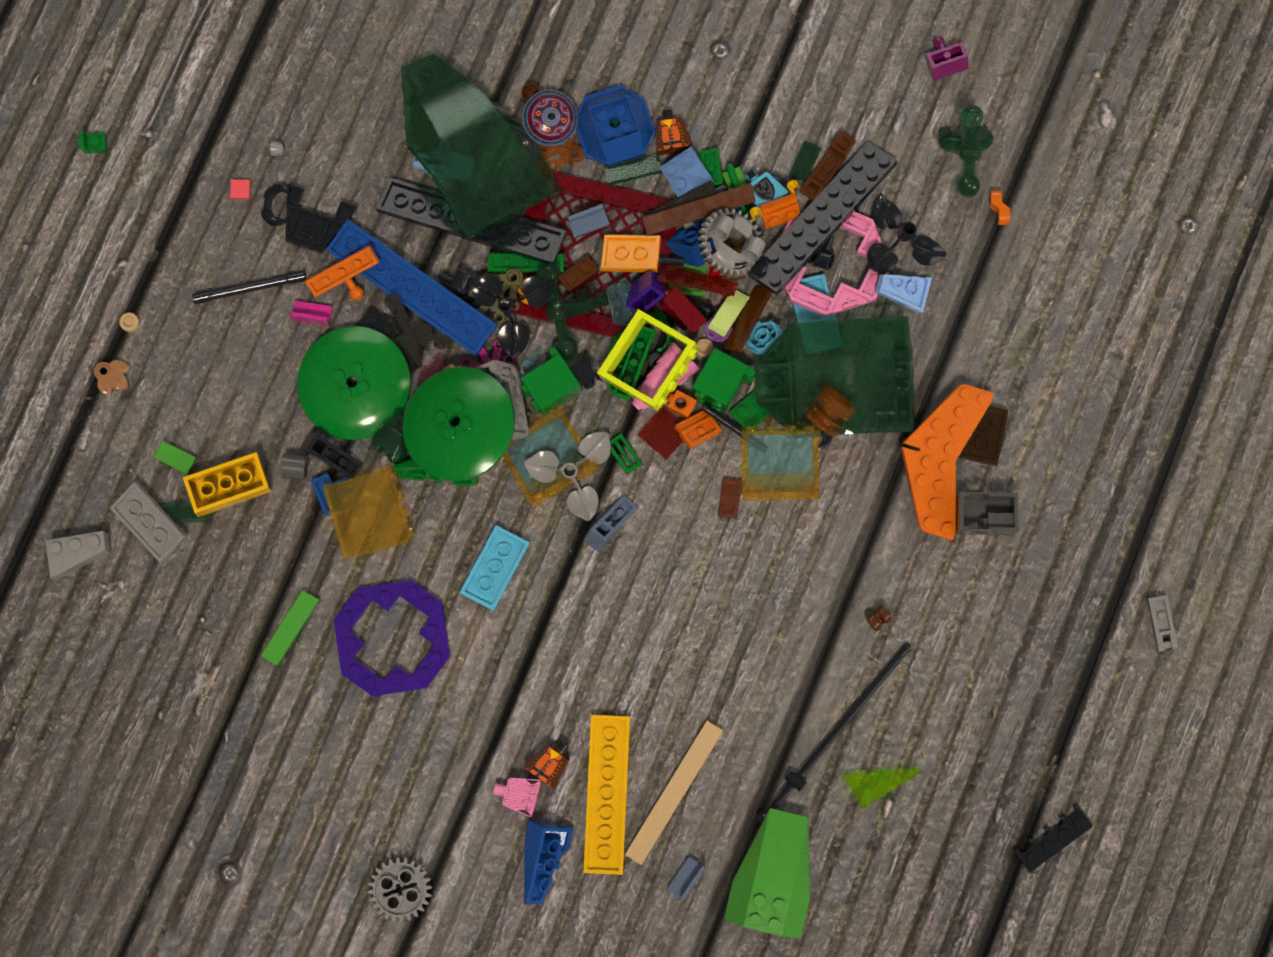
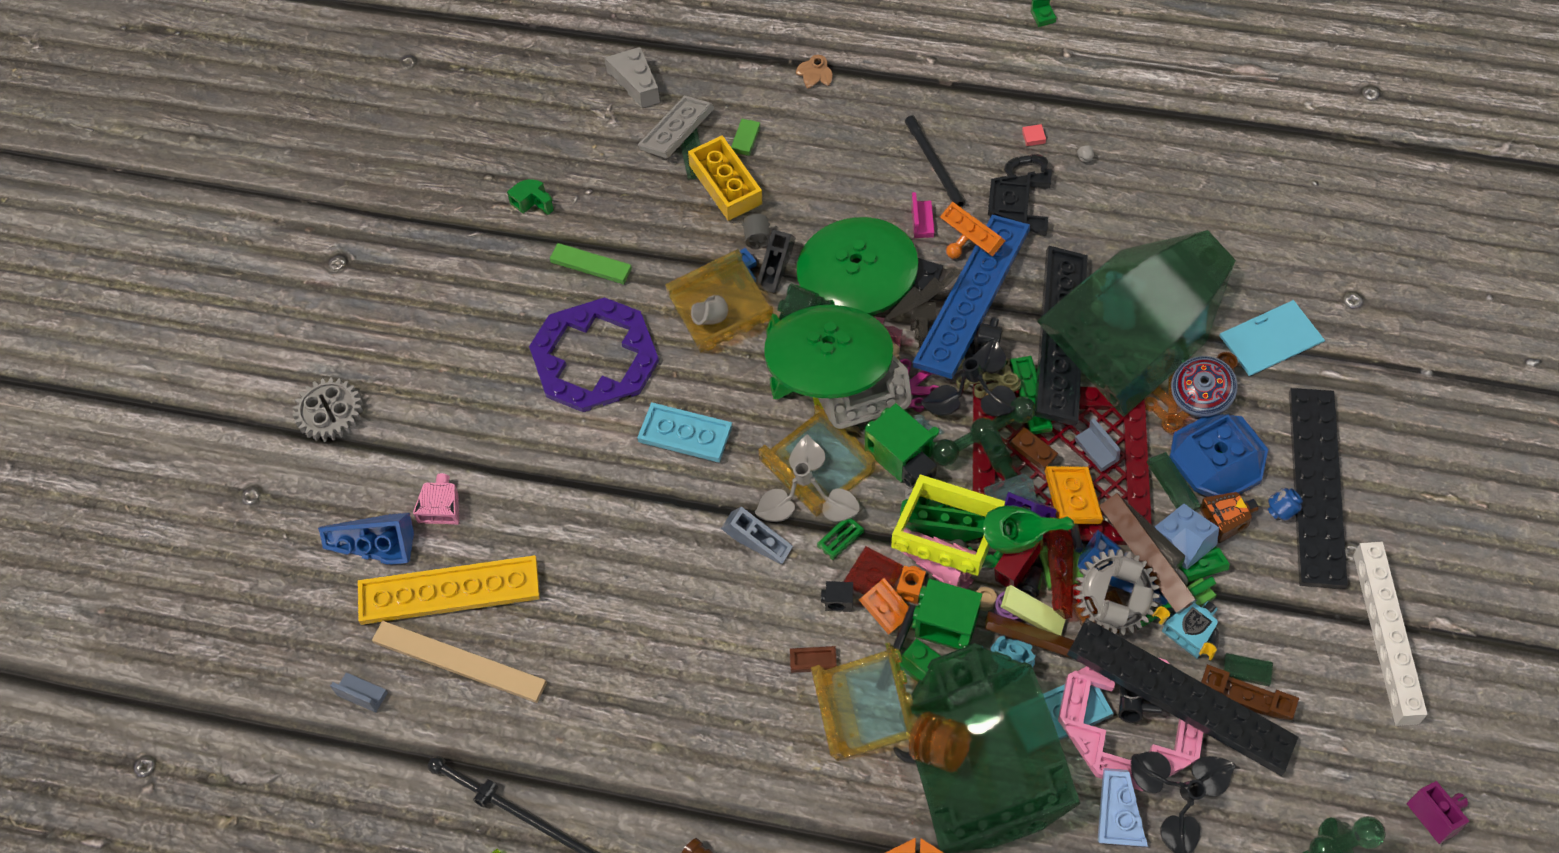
camera: 80 degrees right, 20 degrees down
tan tile [119,312,140,332] -> none
torso [524,740,569,790] -> none
bright green wedge [724,808,810,938] -> none
orange plate [759,193,800,230] -> none
none -> green brick [507,179,554,215]
none -> light grey hair [691,295,728,325]
none -> black brick [821,581,853,612]
none -> green hat [983,505,1075,554]
none -> medium azure container [1219,300,1325,376]
none -> blue head [1268,488,1303,520]
none -> black plate [1289,388,1348,590]
none -> white brick [1353,542,1427,726]

